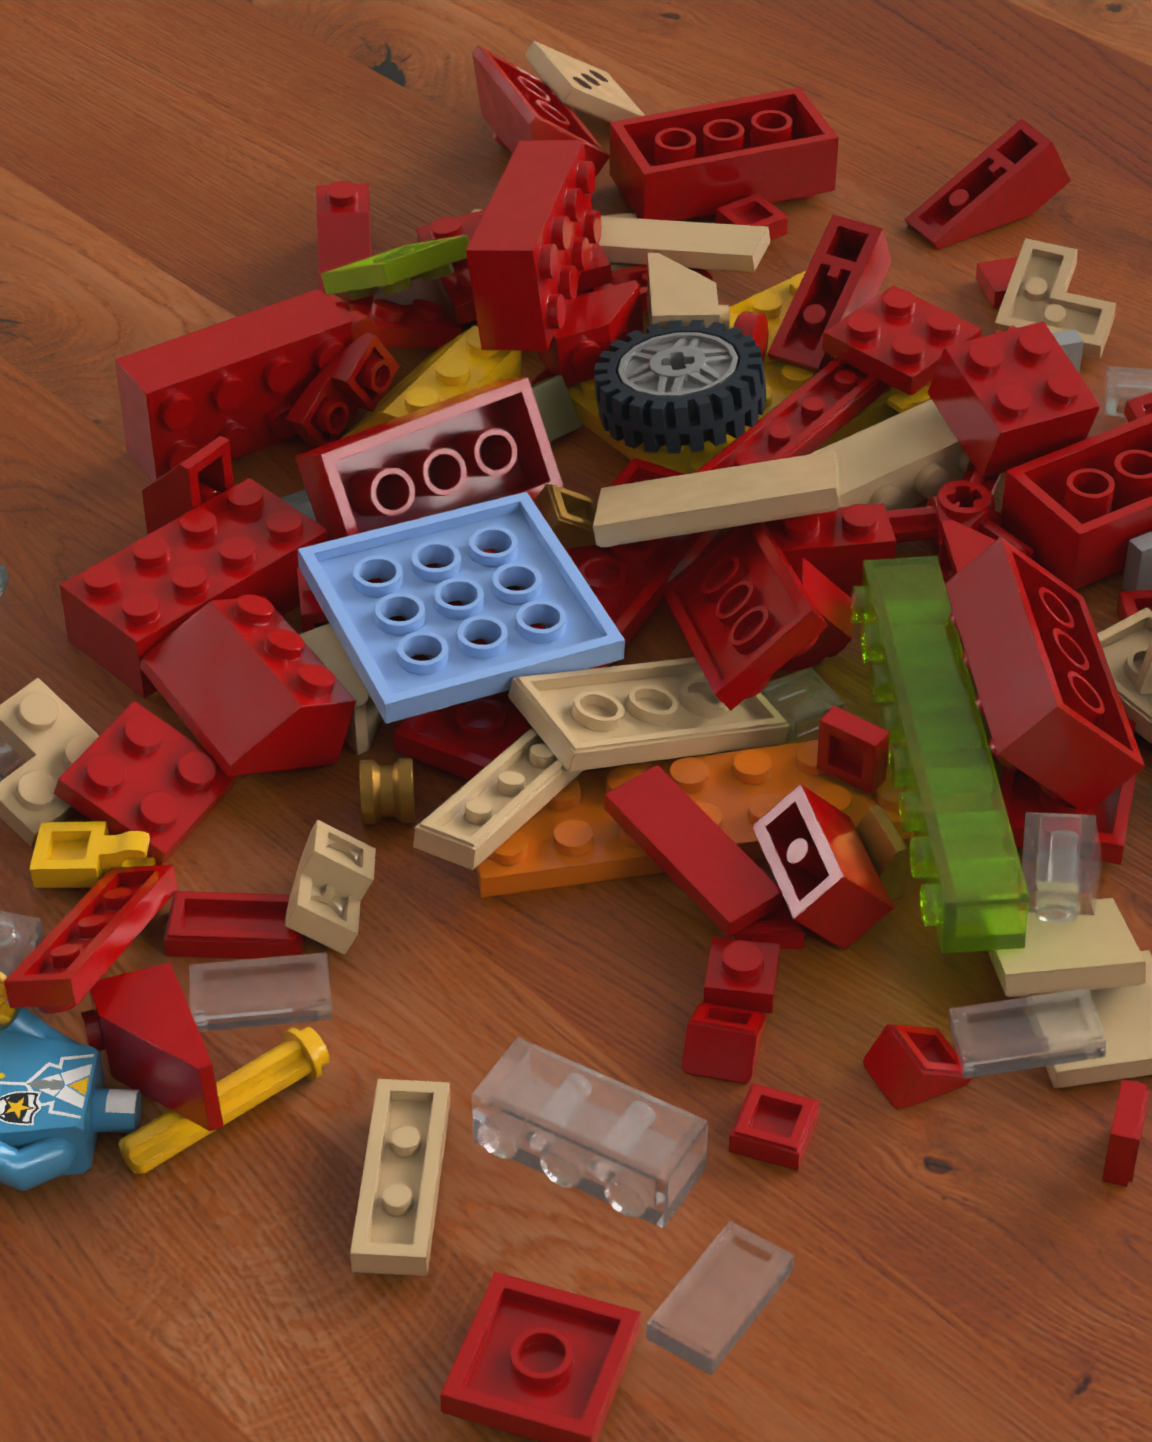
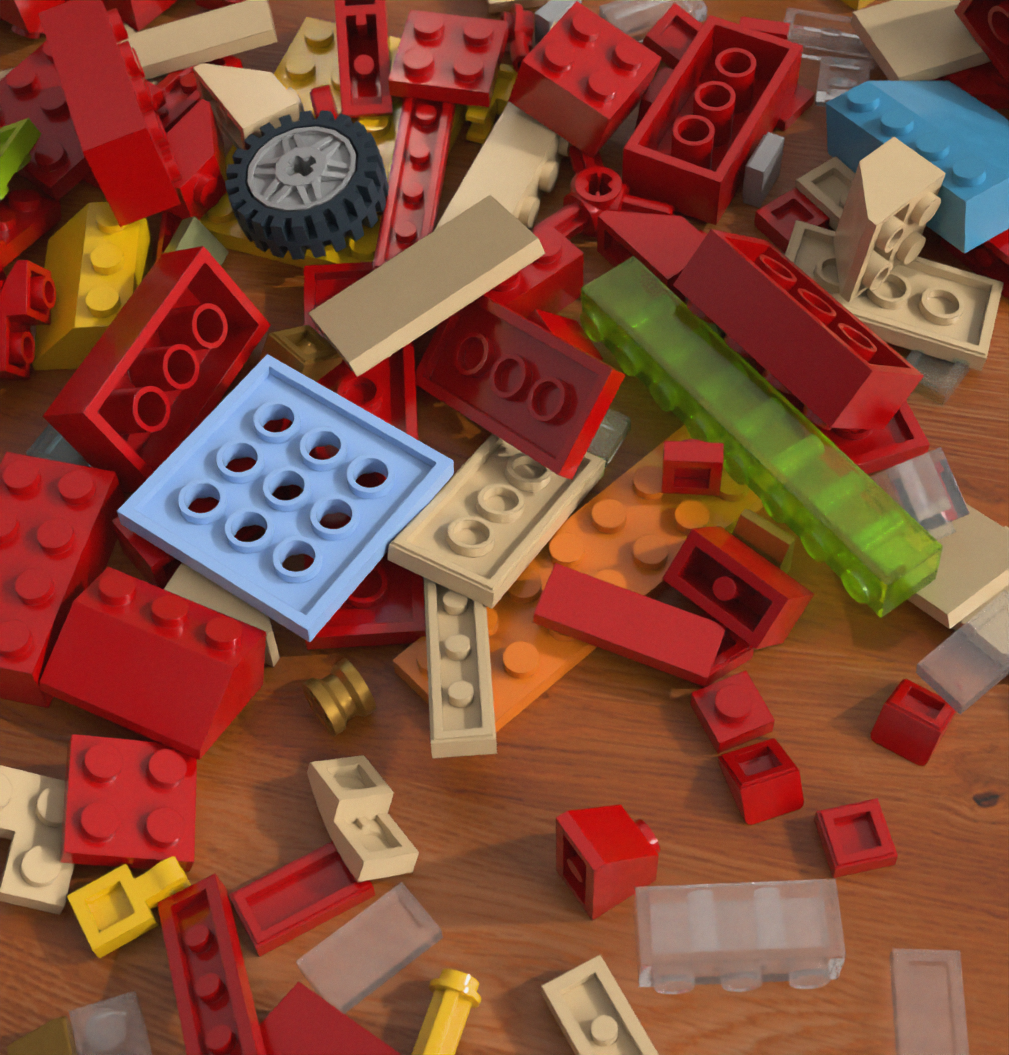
camera: 30 degrees left, 15 degrees up
none -> red slope [556,804,660,921]

